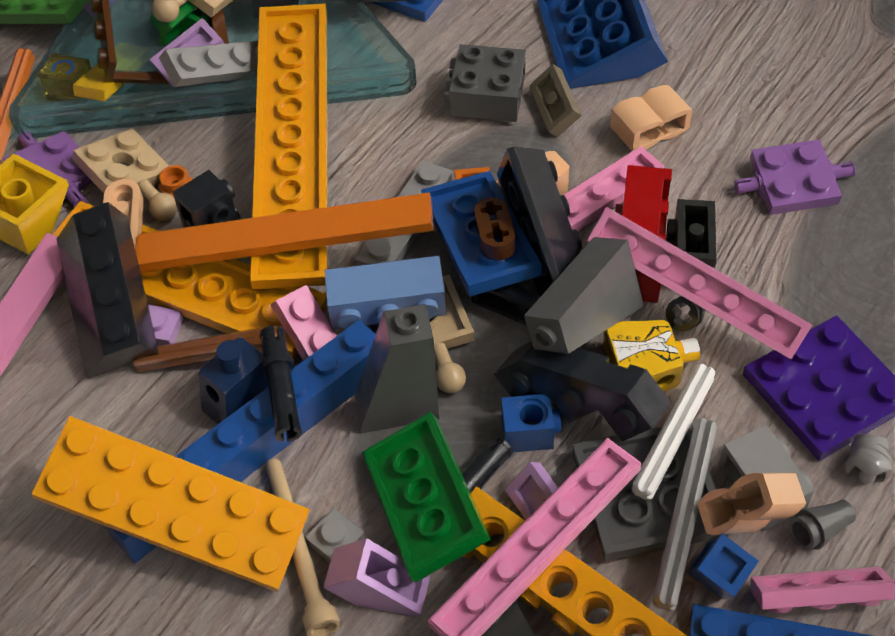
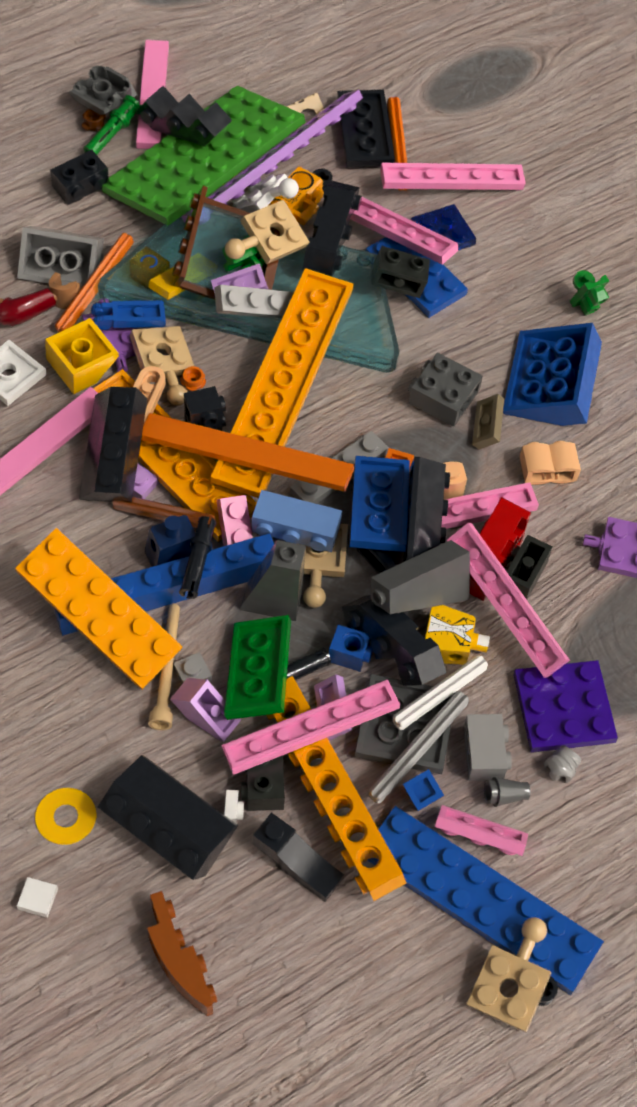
camera: 15 degrees right, 5 degrees up
reddish brown beam [474,198,516,260] -> none
black bush [666,296,705,331] -> none
light nougat brick [697,473,806,535] -> none
none -> blue hinge [91,300,166,330]

